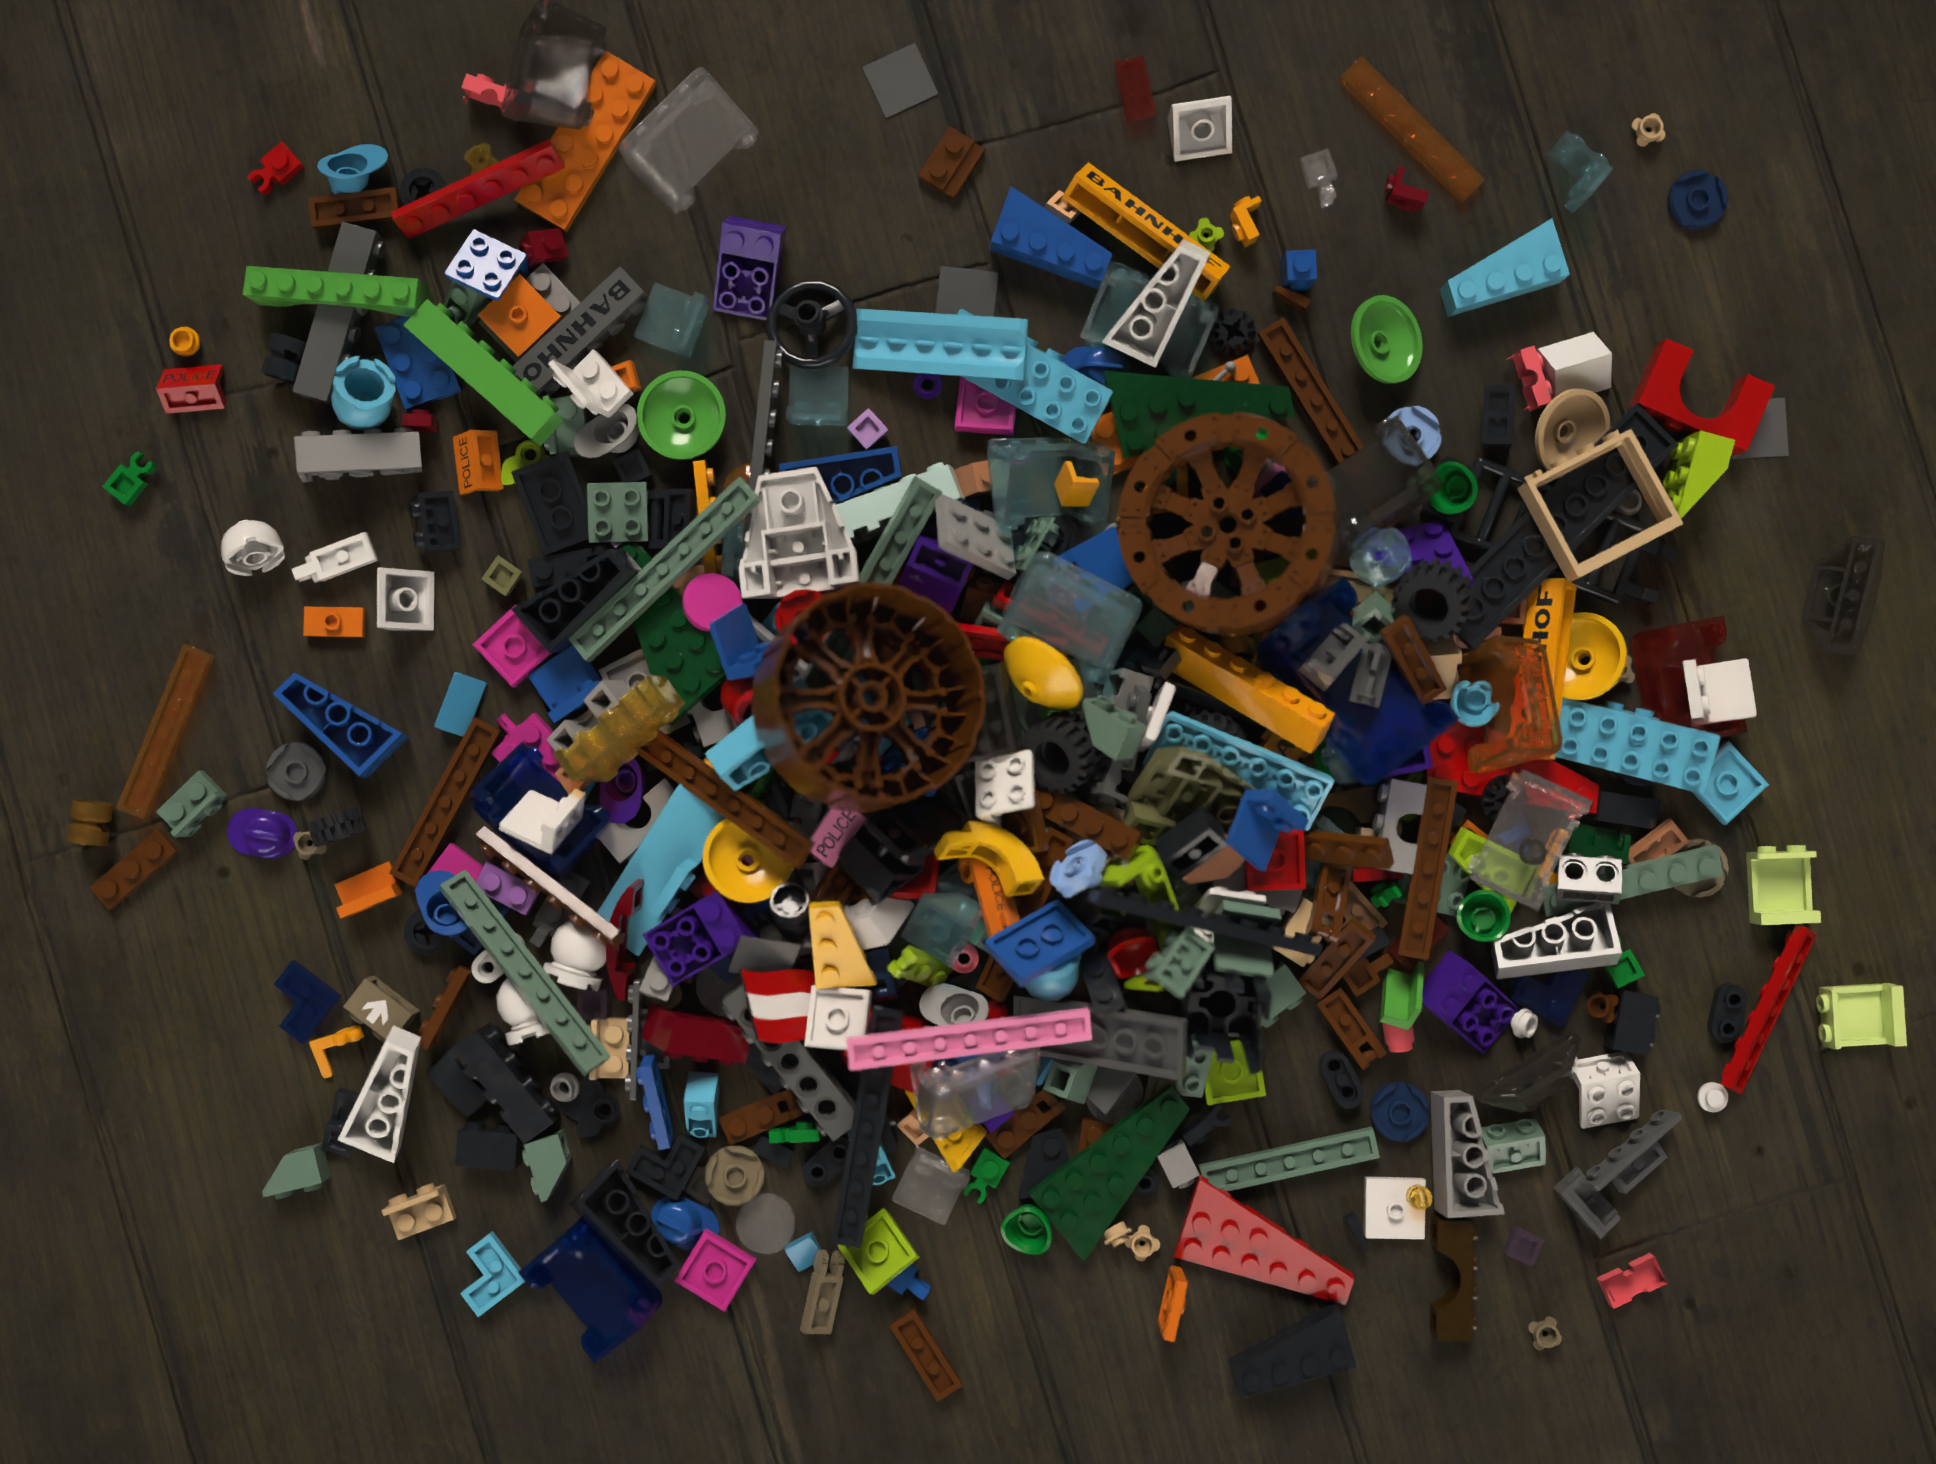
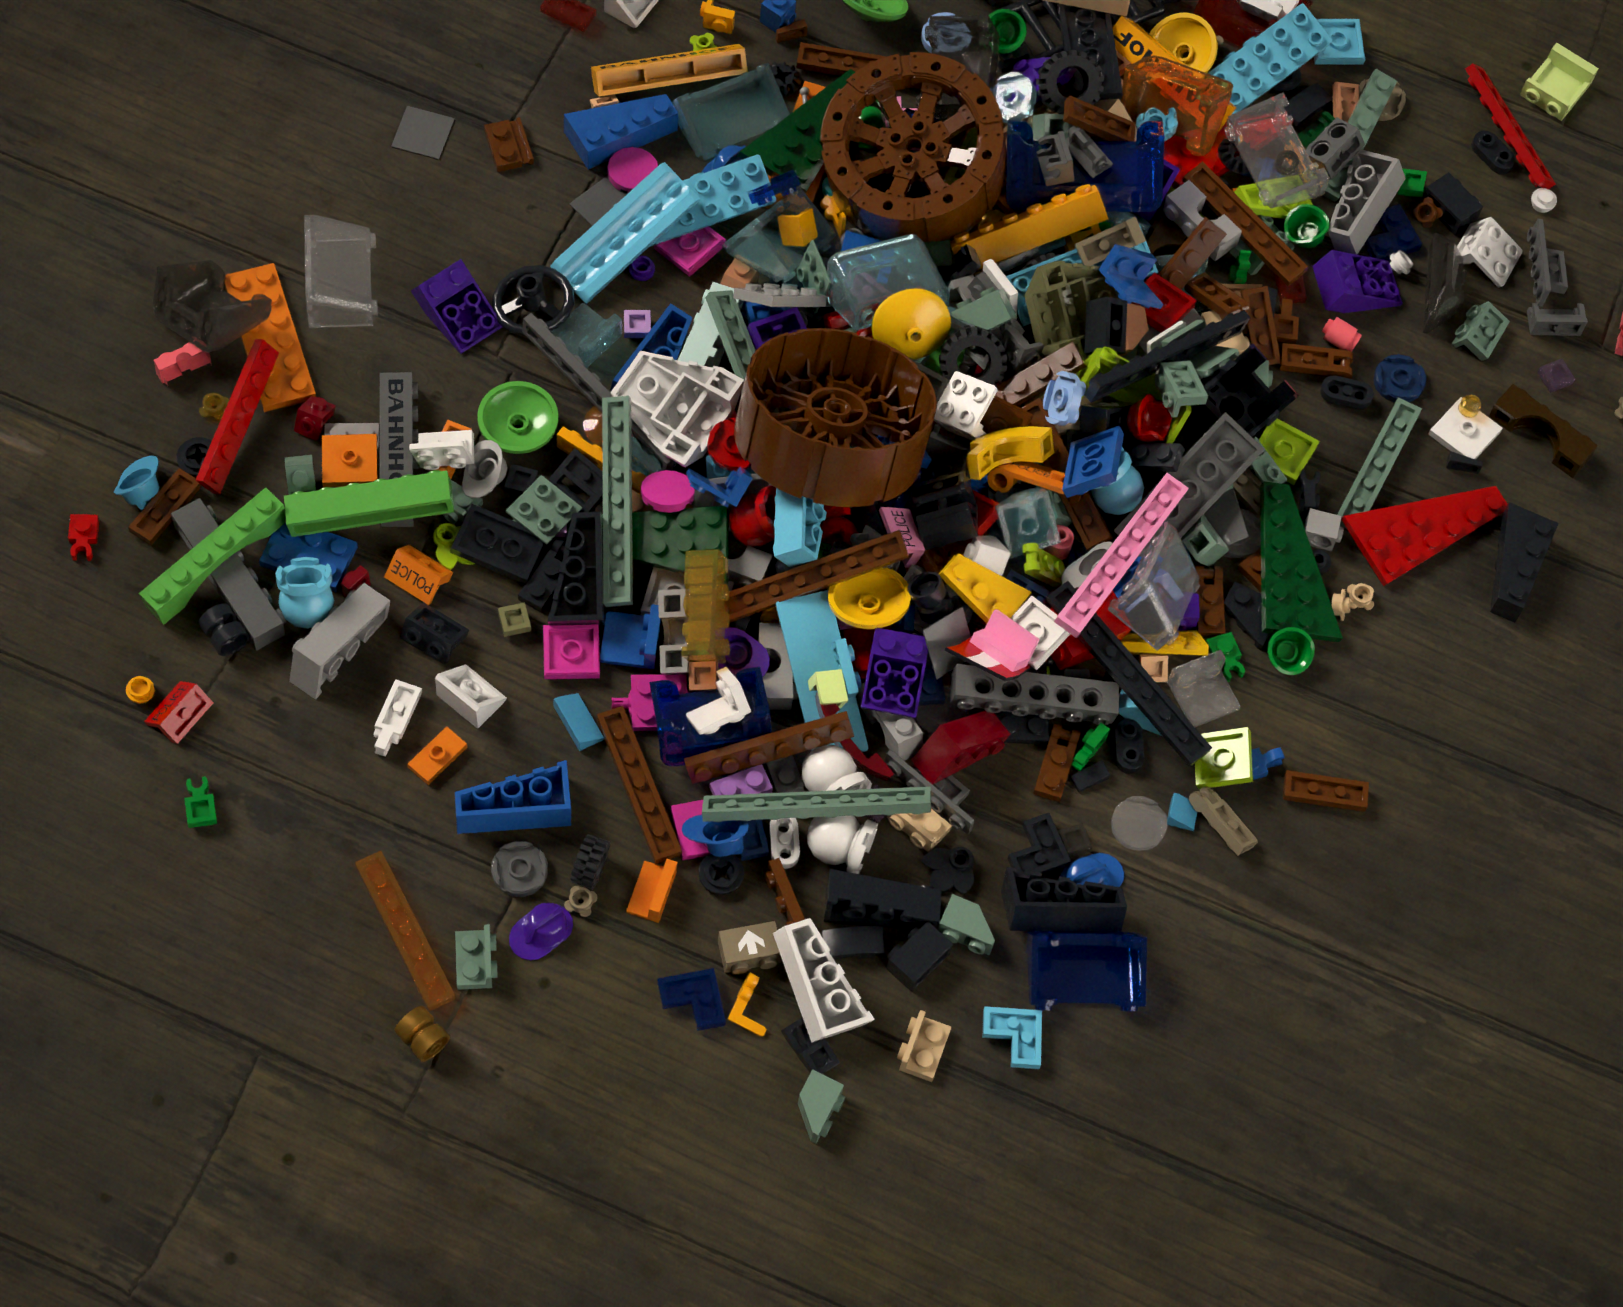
camera: 55 degrees left, 25 degrees down
reddish brown plate [89,829,180,910] -> none
white cylinder [221,520,285,576] -> none
bracket [445,229,529,301] -> none
light grey plate [550,1072,580,1102] -> none
clear light blue bracket [635,283,710,358] -> none
blue plate [636,1054,675,1150] -> none
dark pink plate [674,1228,757,1312] -> none
medium azure slope [684,1071,720,1138] -> none
dark tan tile [704,1145,764,1206] -> none
white wedge [1102,239,1211,368] -> none
orange plate [1157,1265,1188,1342] -> none
red plate [1350,866,1403,882] -> none
bright green panel [1380,962,1424,1030] -> none
light grey wedge [1430,1090,1505,1218] -> none
yellowish green panel [1746,845,1821,925] -> none
none -> dark pink tile [607,147,658,193]
none -> clear blue plate [747,169,801,206]
none -> yellowish green panel [808,669,848,709]
none -> bright pink panel [970,609,1040,672]
none -> dark tan bracket [1074,217,1146,266]

